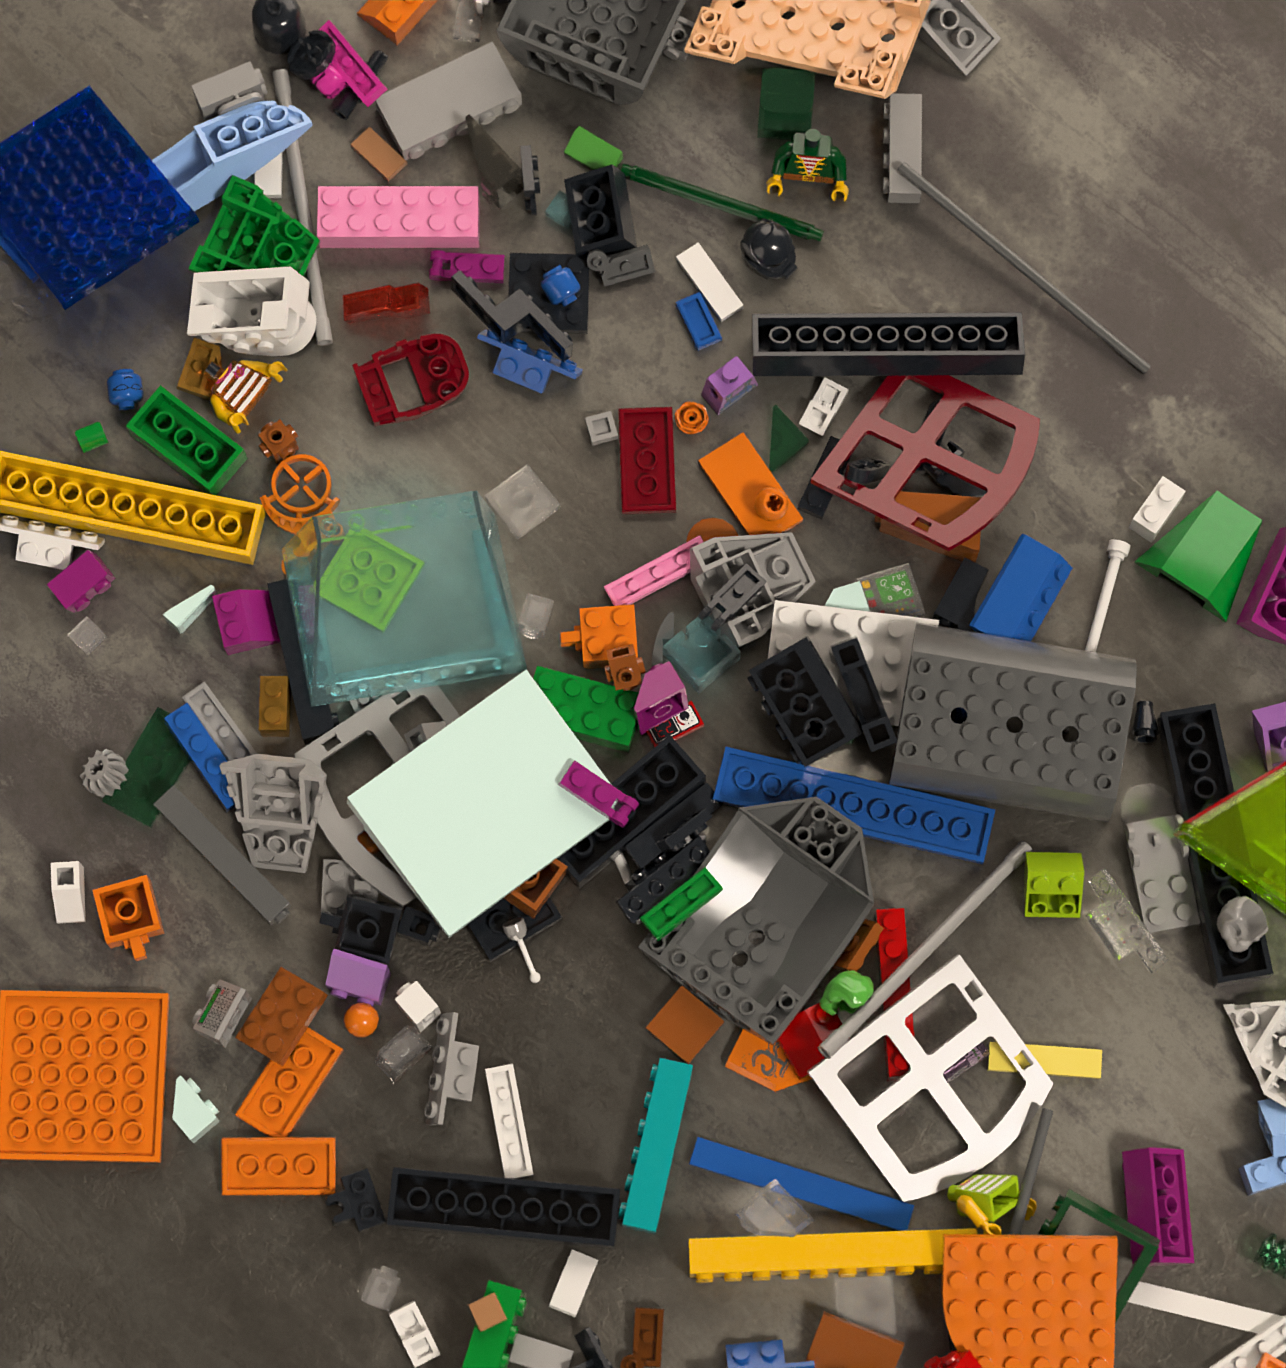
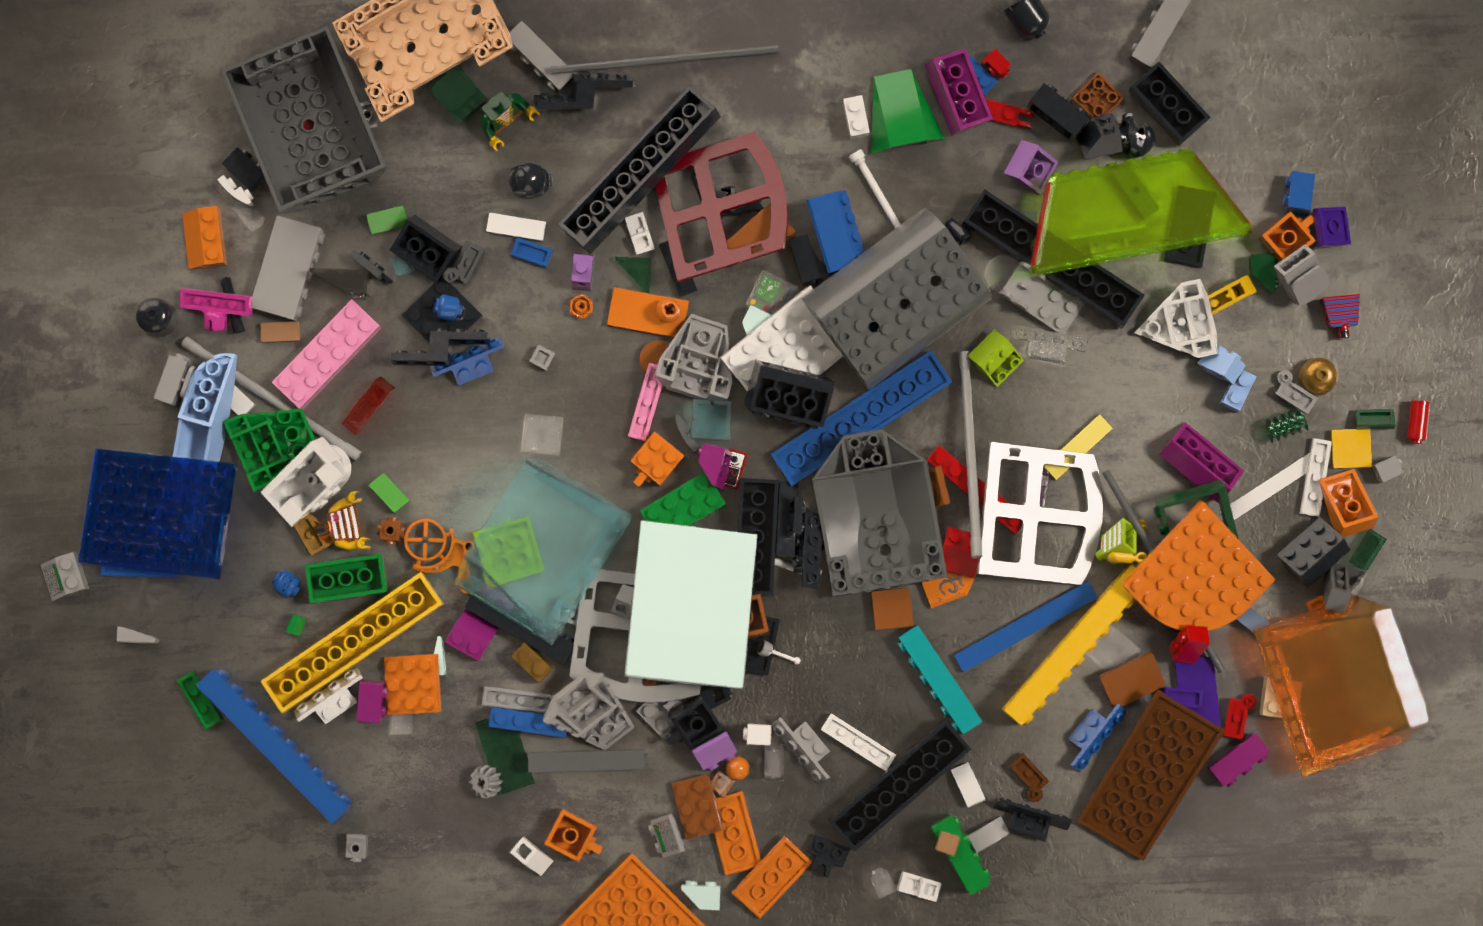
camera: 45 degrees left, 10 degrees up
black tile [287,30,336,79] -> none
dark red slope [352,333,469,426] -> none
magenta plate [429,250,505,284] -> none
clear brick [518,593,554,639] -> none
magenta plate [558,760,639,827] -> none
dark orange brick [604,644,646,691] -> none
dark red tile [618,407,676,515] -> none
dark green piece [621,164,824,242] -> none
green tile [640,867,723,941] -> none
hinge [698,563,767,632] -> none
clear slope [735,1179,814,1237] -> none
bright green hair [820,971,874,1016] -> none
black arch [831,636,897,752] -> none
black beam [844,458,890,484] -> none
light grey hair [1217,896,1268,953] -> none
none -> bright green slope [369,473,410,514]
none -> orange plate [384,654,441,715]
none -> black bracket [533,71,633,109]
none -> medium nougat tile [711,770,735,797]

